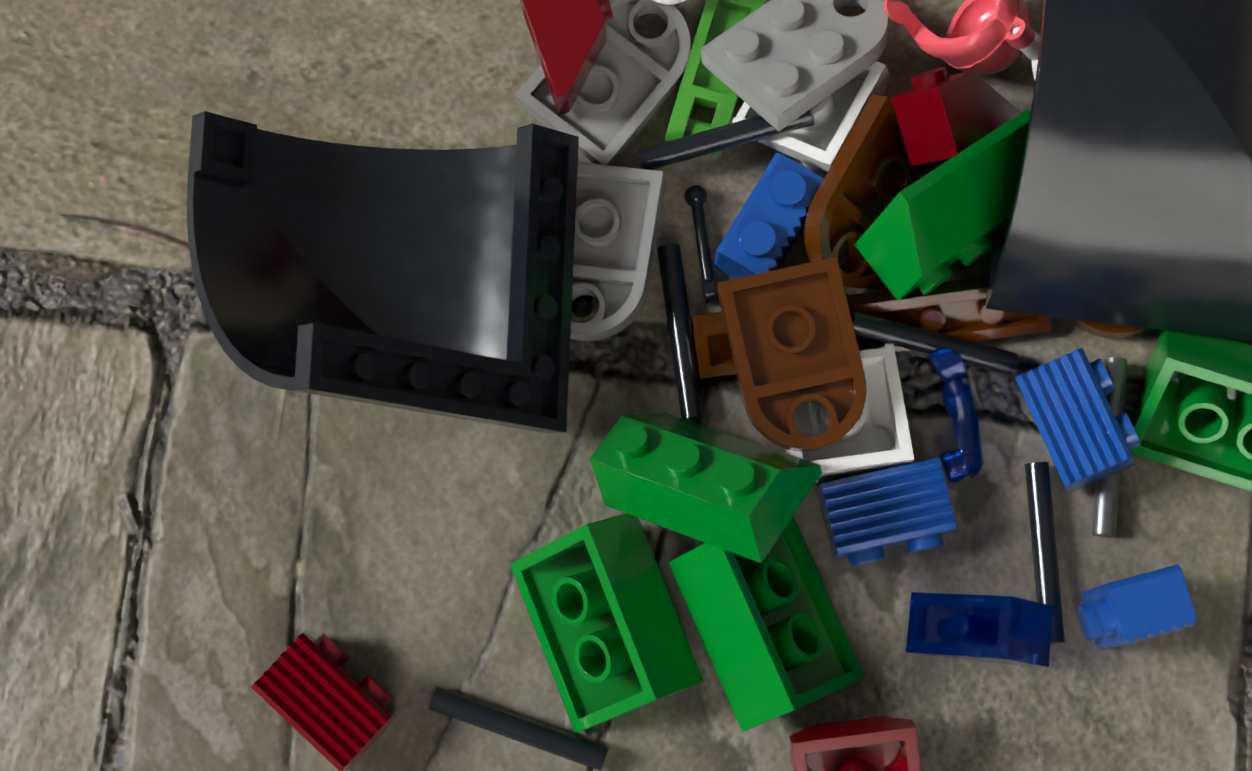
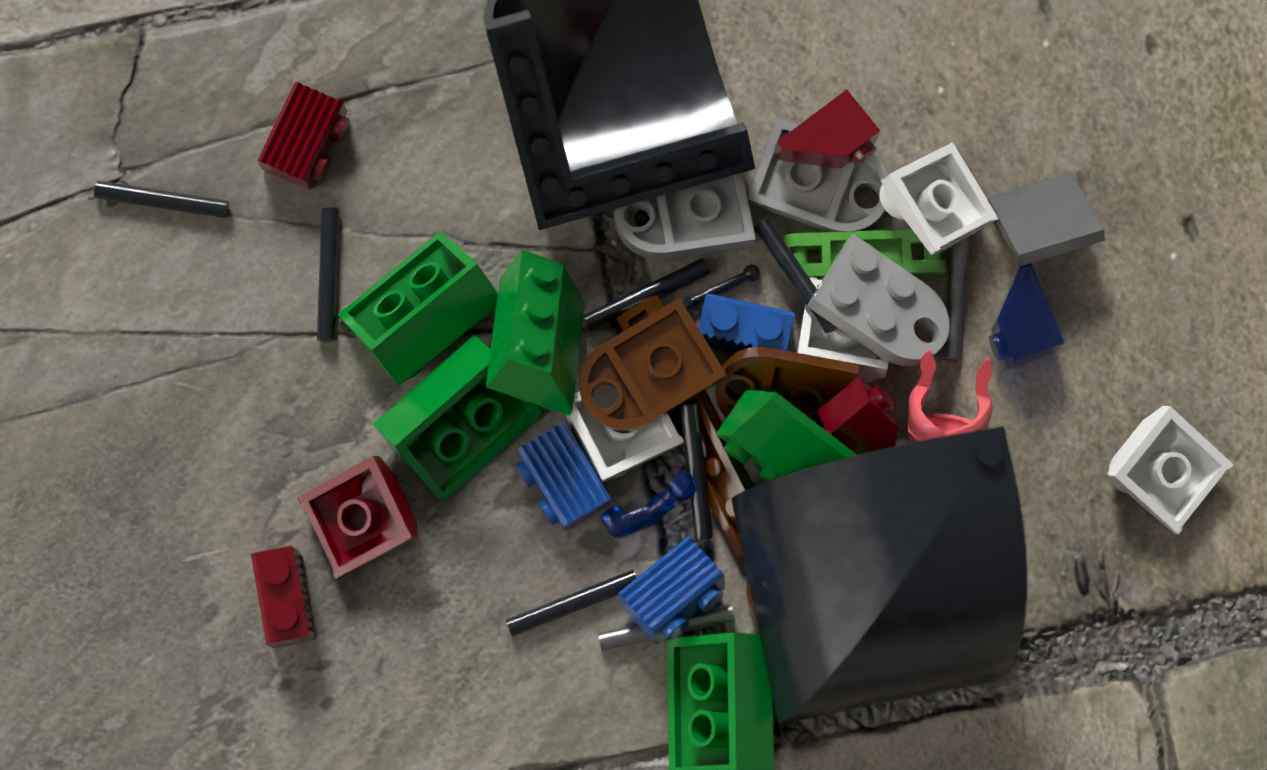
camera: 70 degrees right, 0 degrees up
clear blue slope [906,592,1054,667] -> none
blue brick [1077,564,1197,649] -> none

